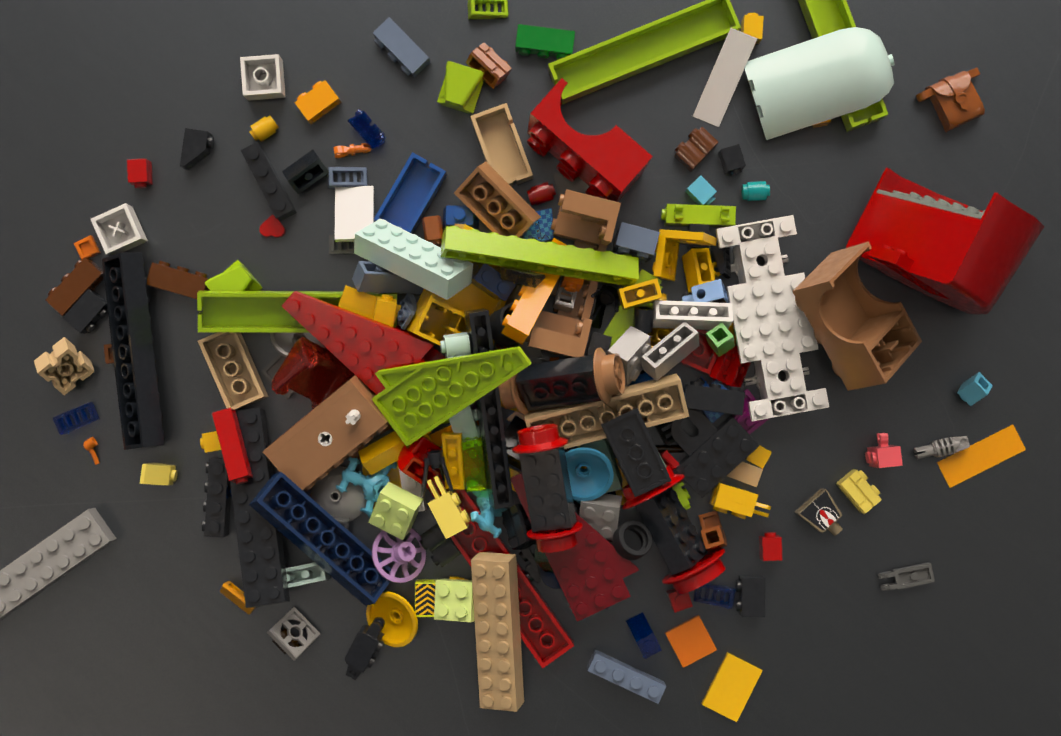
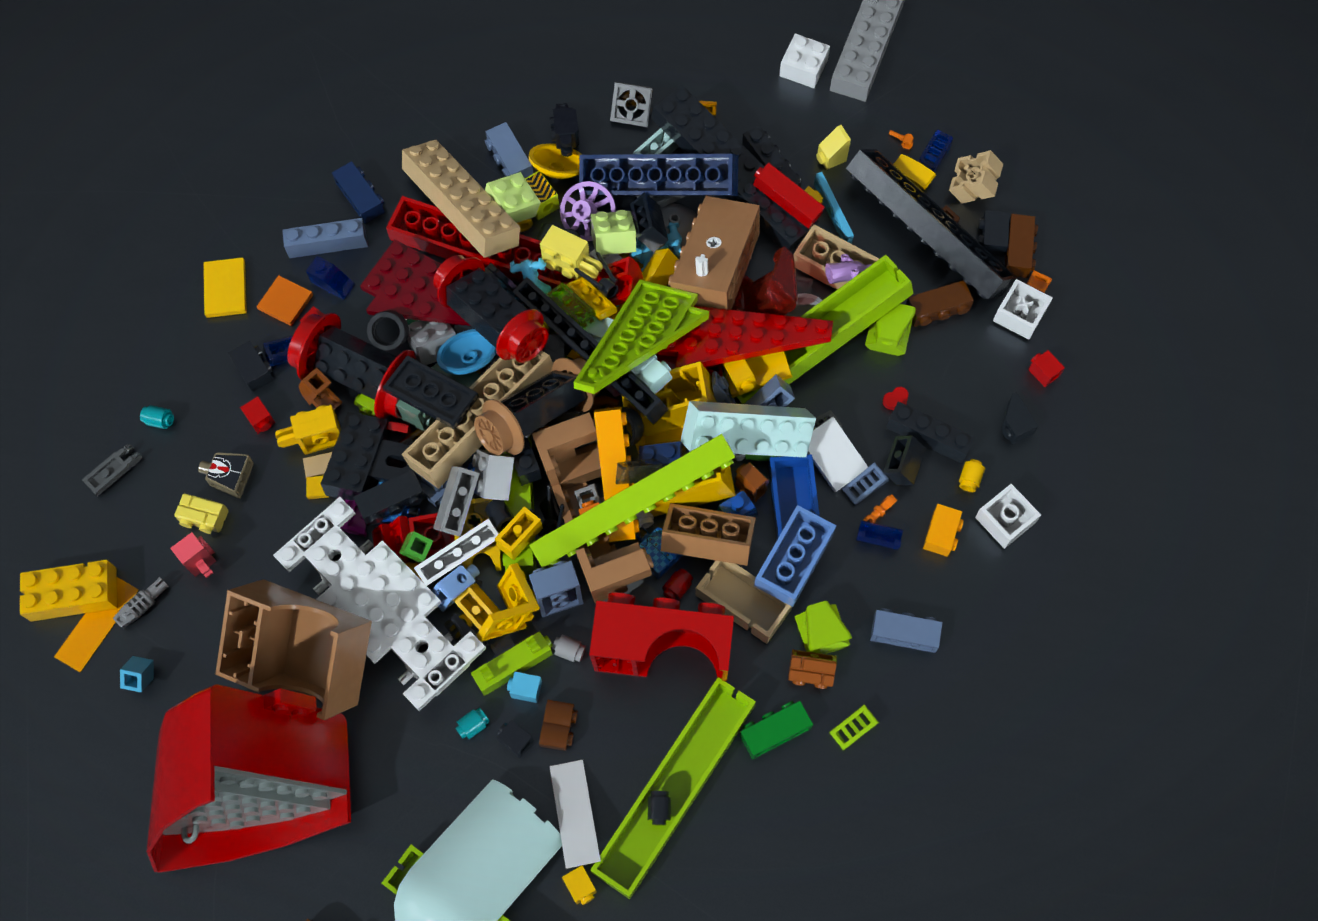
camera: 150 degrees right, 20 degrees down
none -> yellow piece [20,560,117,622]
none -> teal brick [140,405,174,429]
none -> dark blue brick [332,161,385,224]
none -> sand blue brick [485,122,533,178]
none -> light grey brick [552,634,586,662]
none -> black brick [630,192,668,252]
none -> black brick [648,791,671,825]
none -> medium blue brick [754,505,836,607]
none -> white brick [779,34,830,88]
none -> medium azure tile [814,172,854,244]
none -> lavender piece [825,254,872,284]
none -> yellow slope [893,154,936,190]

